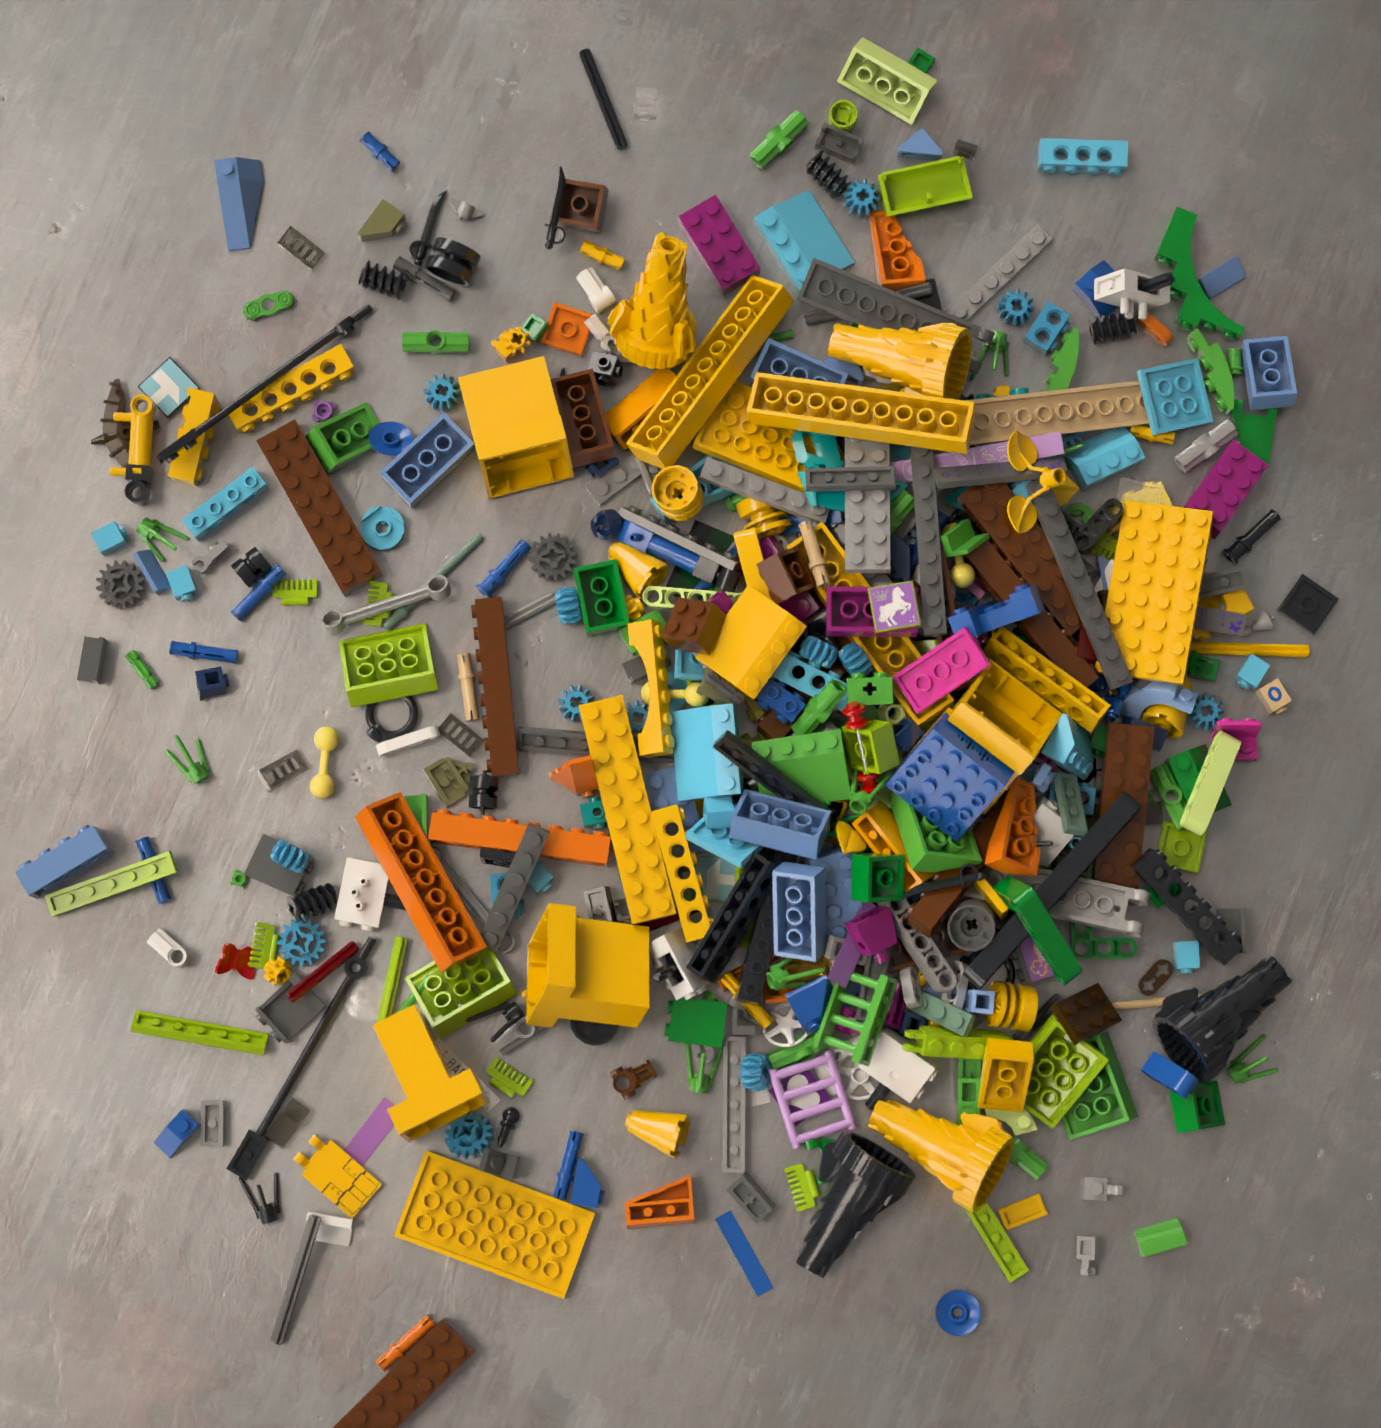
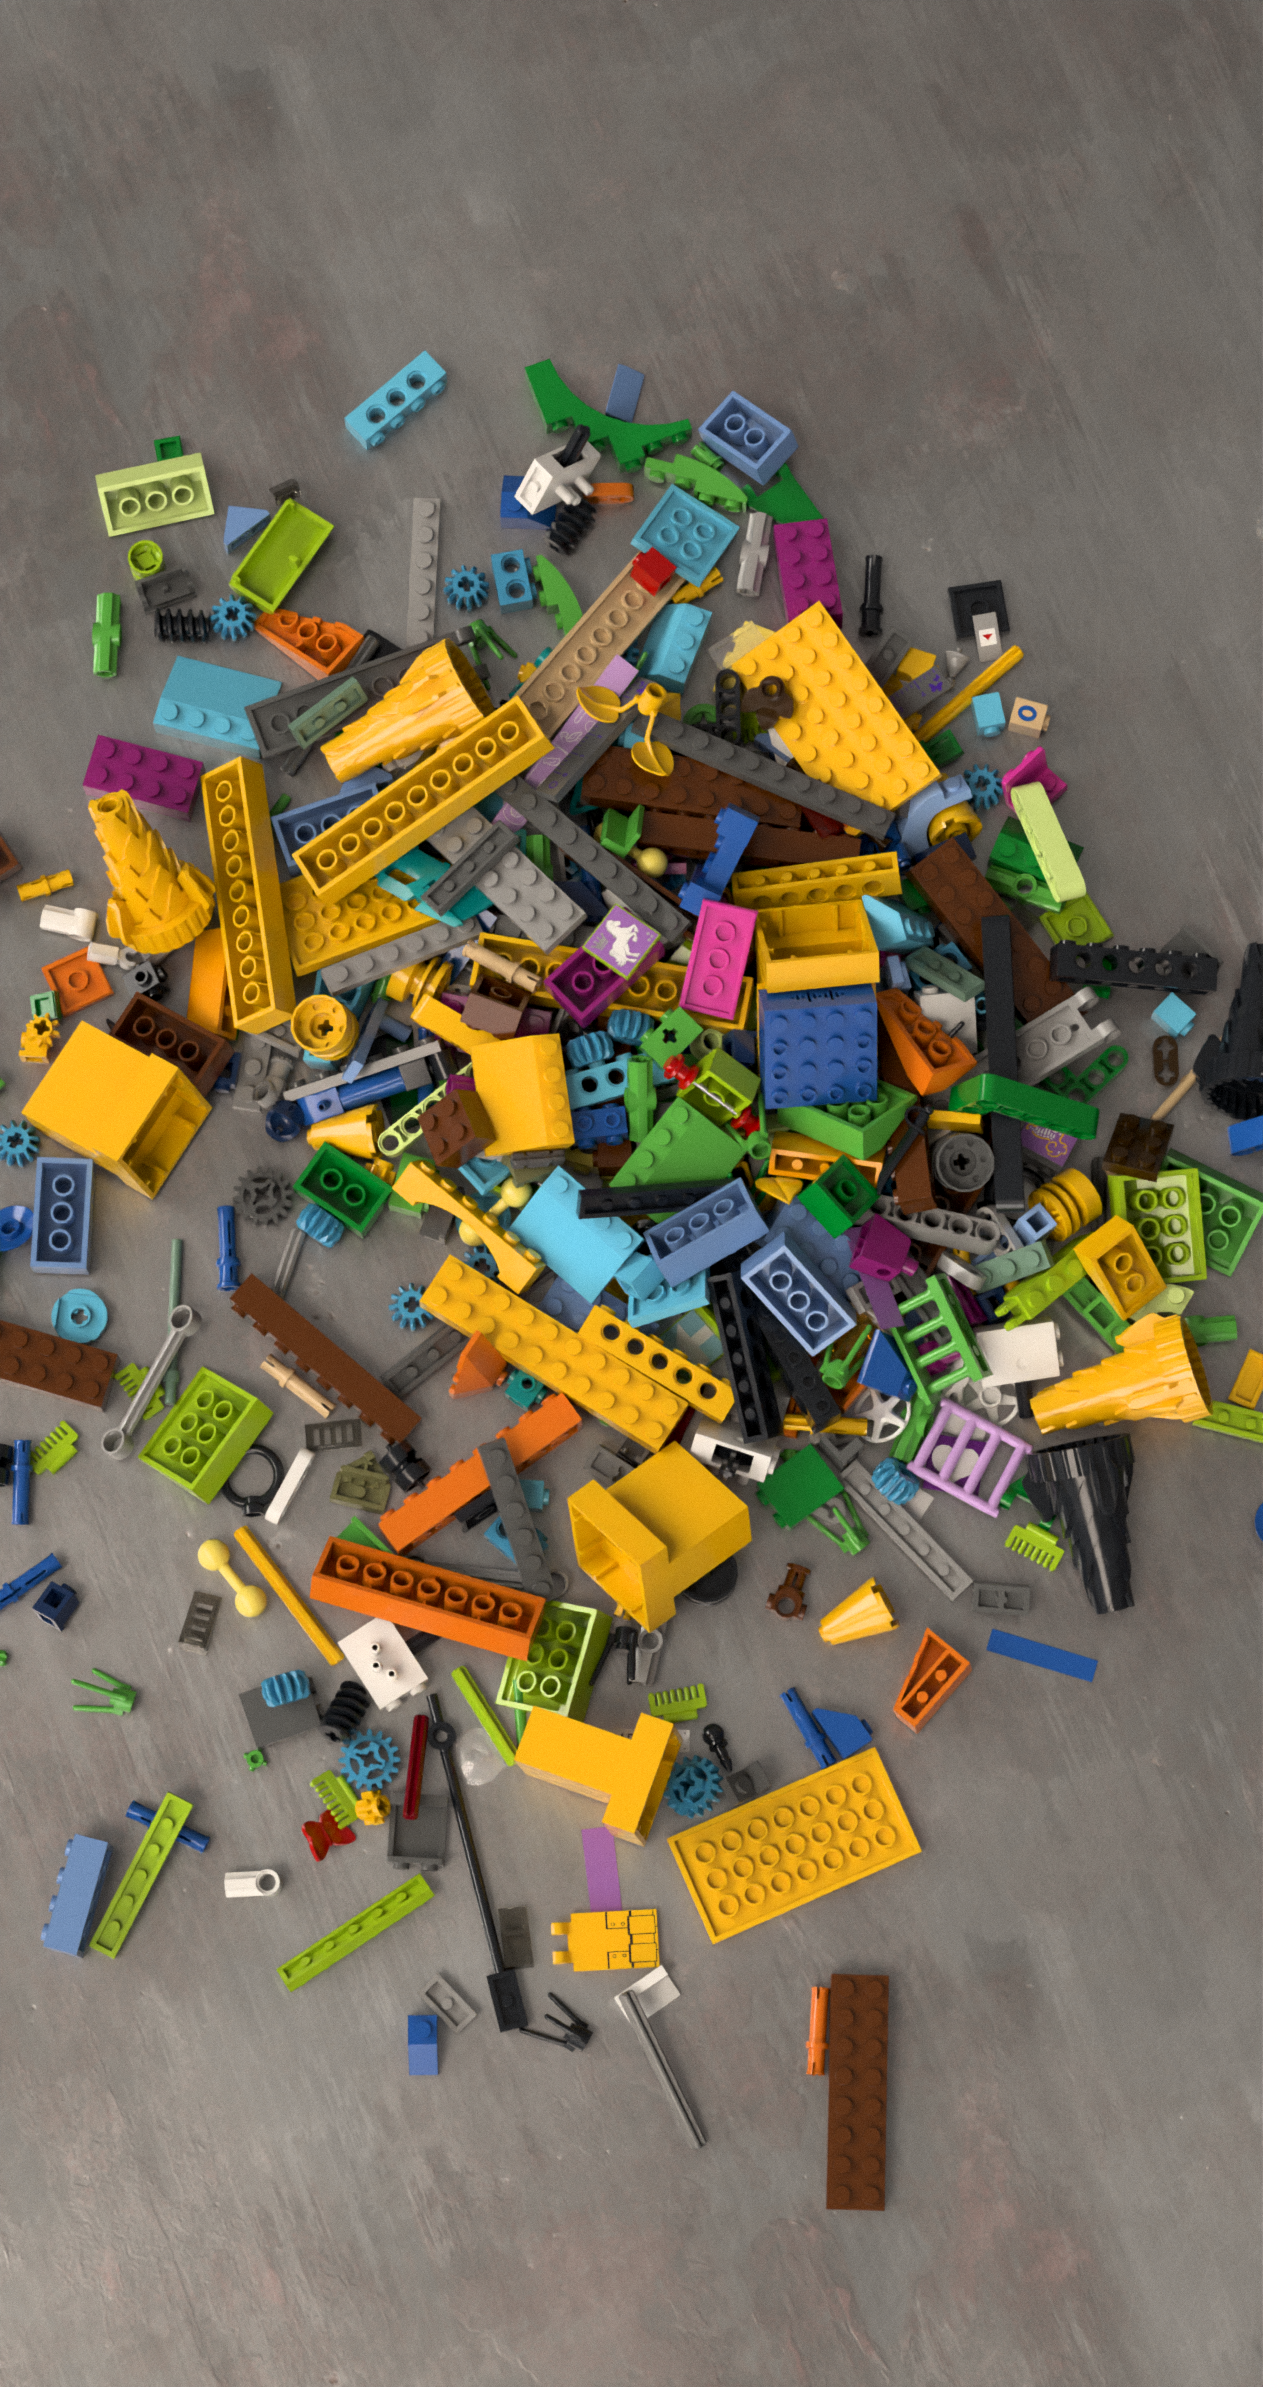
camera: 40 degrees left, 5 degrees down
none -> yellow axle [234,1526,344,1666]
none -> light grey connector [252,1056,295,1109]
none -> sand green plate [288,676,369,749]
none -> medium blue piece [341,997,412,1084]
none -> red brick [630,546,677,597]
none -> dark brown plate [740,676,794,731]
none -> light grey sticker [973,612,1003,662]

